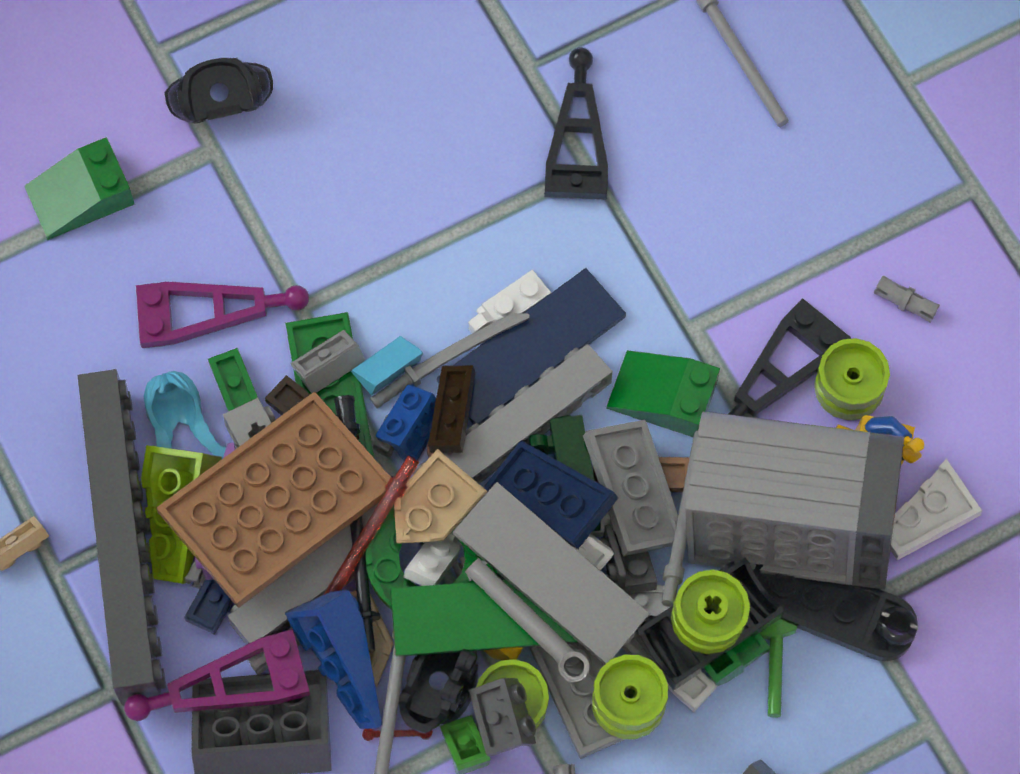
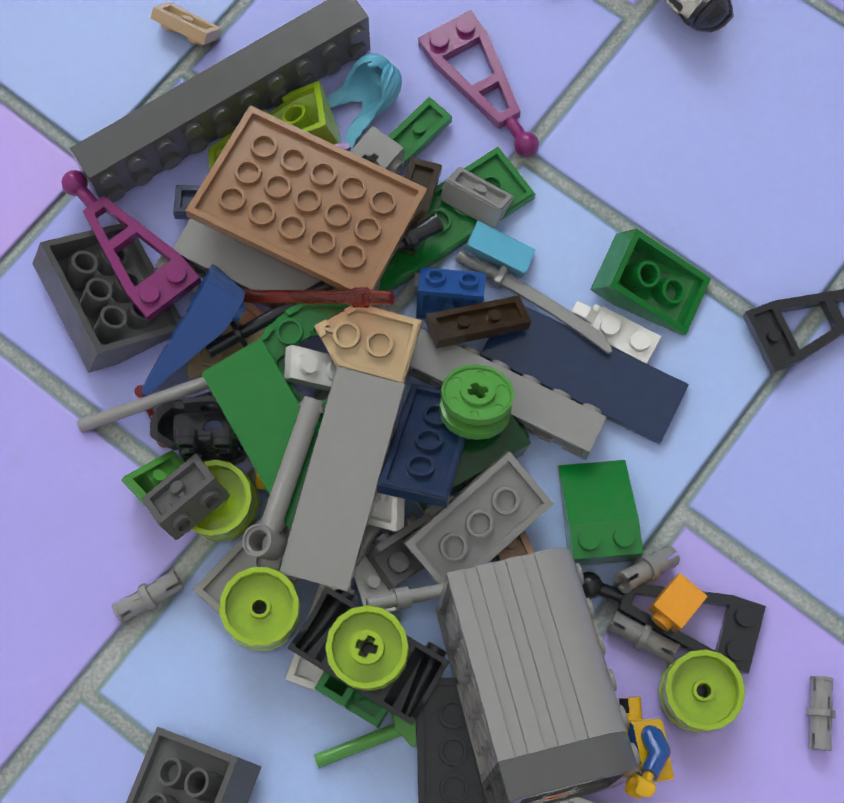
camera: 65 degrees right, 5 degrees up
none -> bright green wheel [439,364,514,440]
none -> green slope [590,228,711,336]
none -> light grey pin [606,611,680,664]
none -> light grey pin [614,546,680,593]
none -> light orange brick [647,573,708,632]

